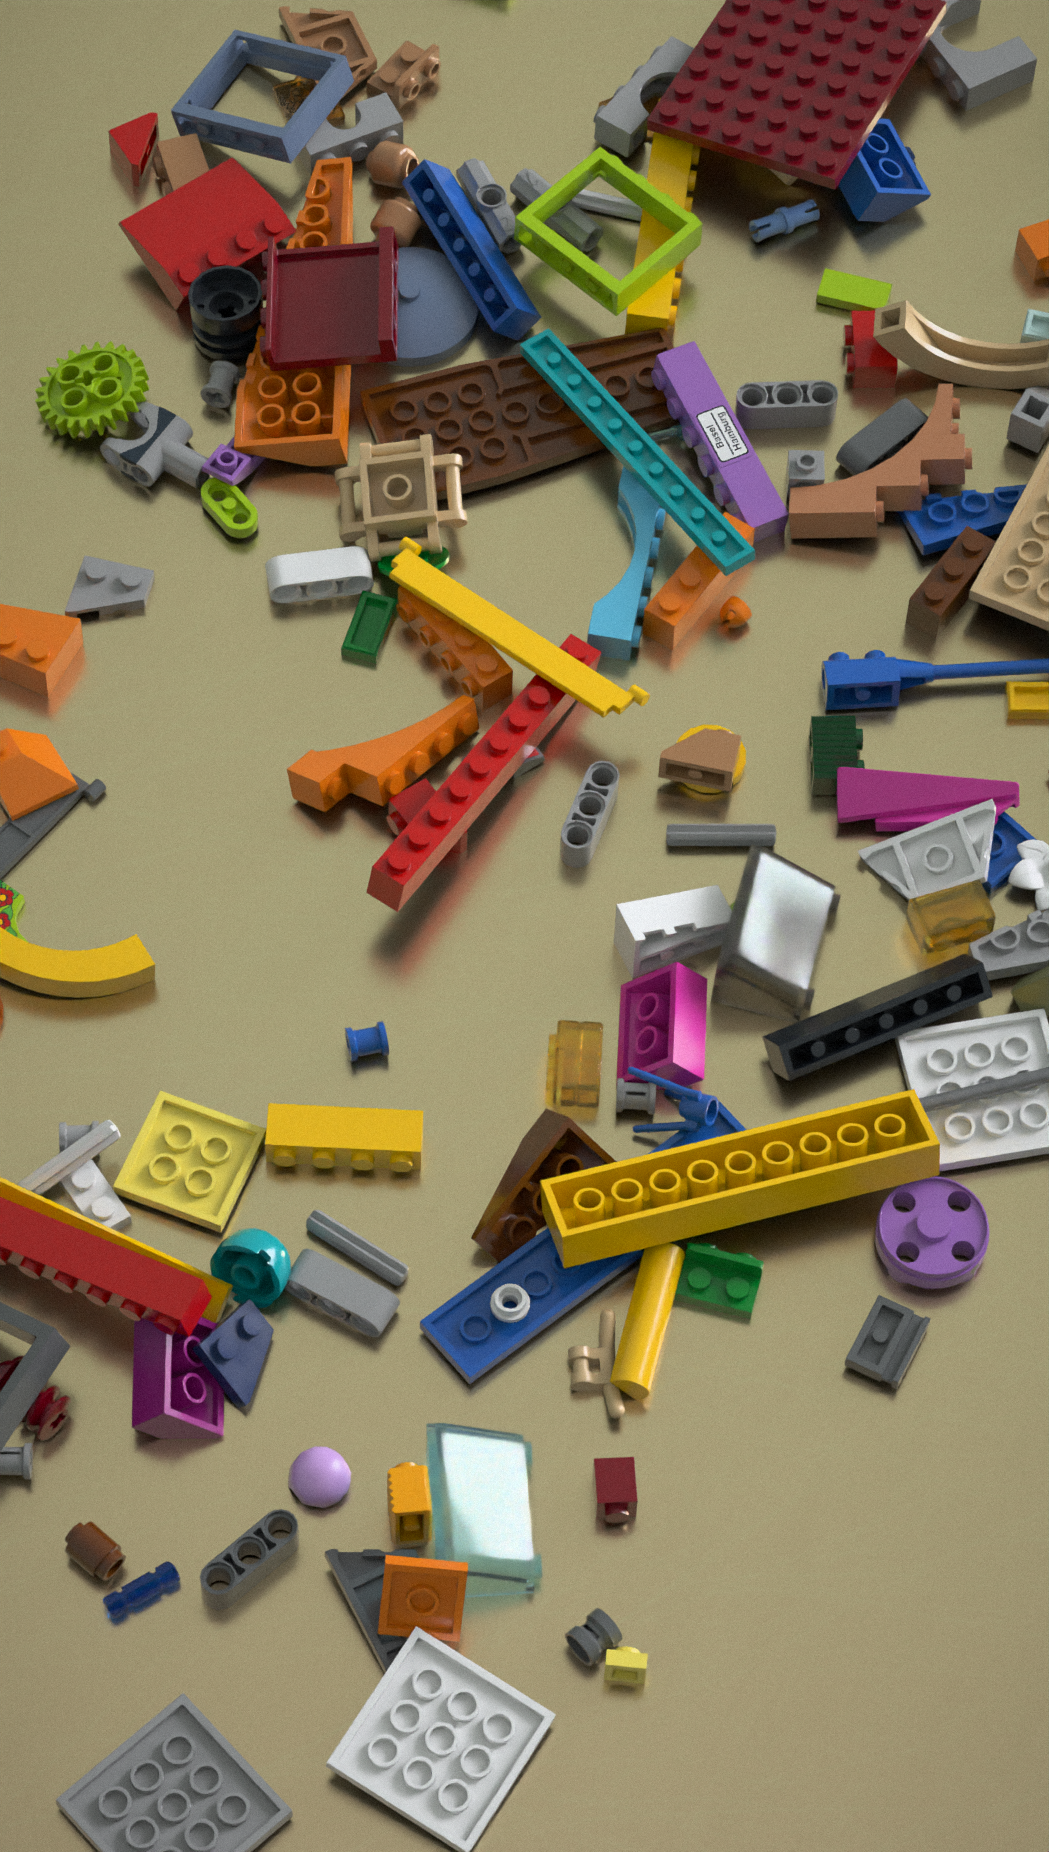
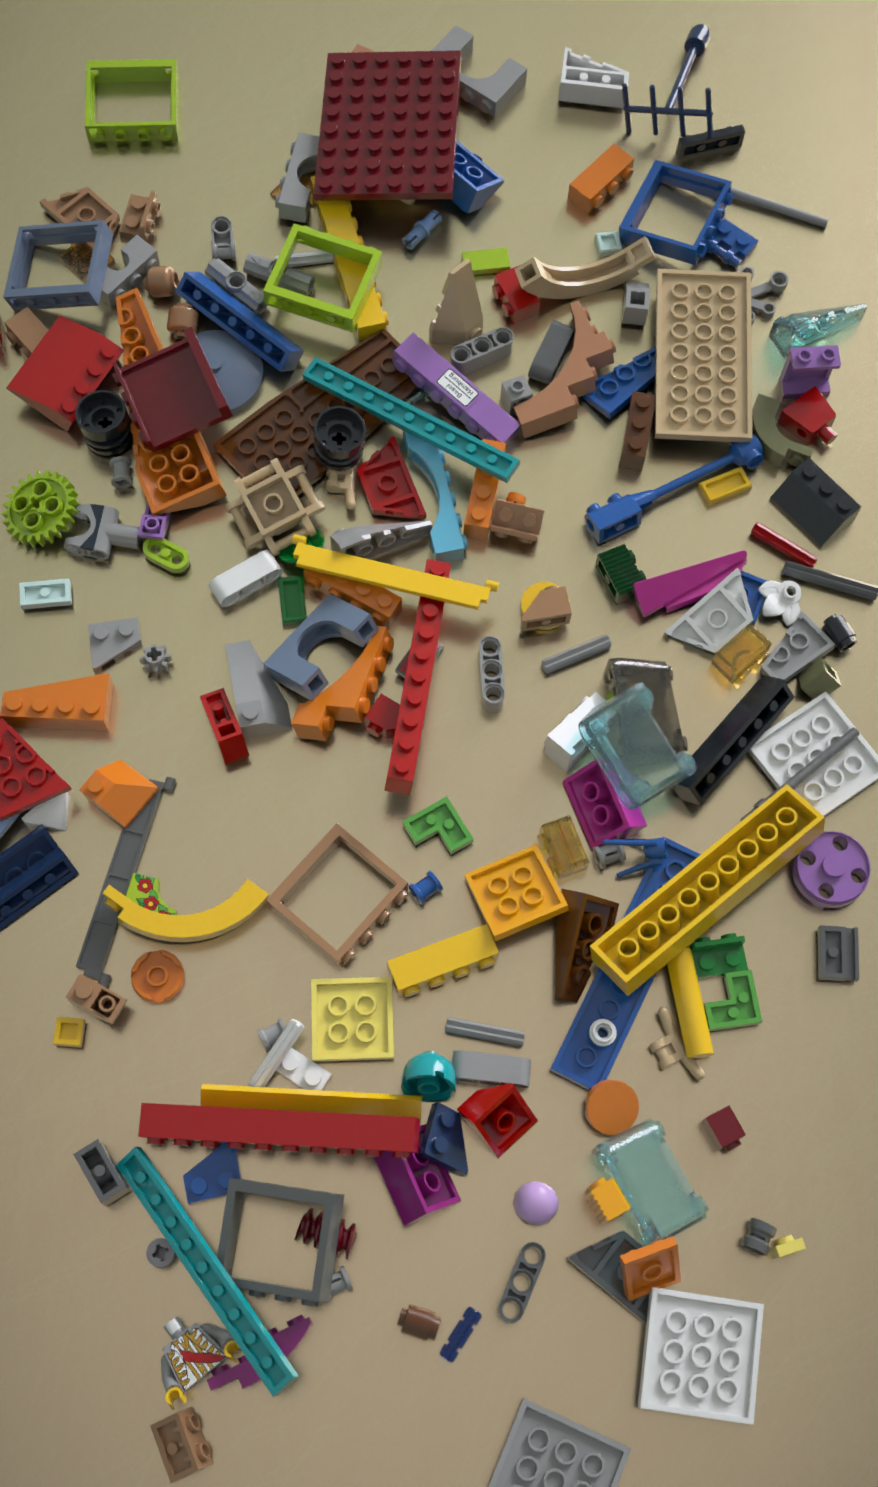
camera: 25 degrees left, 10 degrees up
none -> light aqua plate [19,578,72,610]
none -> light grey gear [139,642,172,676]
none -> red slope [200,688,249,764]
none -> light grey piece [211,216,236,261]
none -> light grey wedge [225,640,292,738]
none -> sand blue arch [263,594,379,701]
none -> medium nougat window [266,823,409,967]
none -> black wheel [313,406,366,471]
none -> tan piece [325,465,356,509]
none -> light grey wedge [330,520,432,560]
none -> red wing [357,436,426,520]
none -> bright green plate [402,796,474,854]
none -> tan wedge [429,258,483,345]
none -> red slope [457,1083,538,1158]
none -> light orange plate [464,844,569,941]
none -> medium nougat bracket [489,499,545,544]
none -> clear light blue windscreen [578,682,697,810]
none -> orange tile [585,1080,639,1136]
none -> bright green plate [703,969,763,1031]

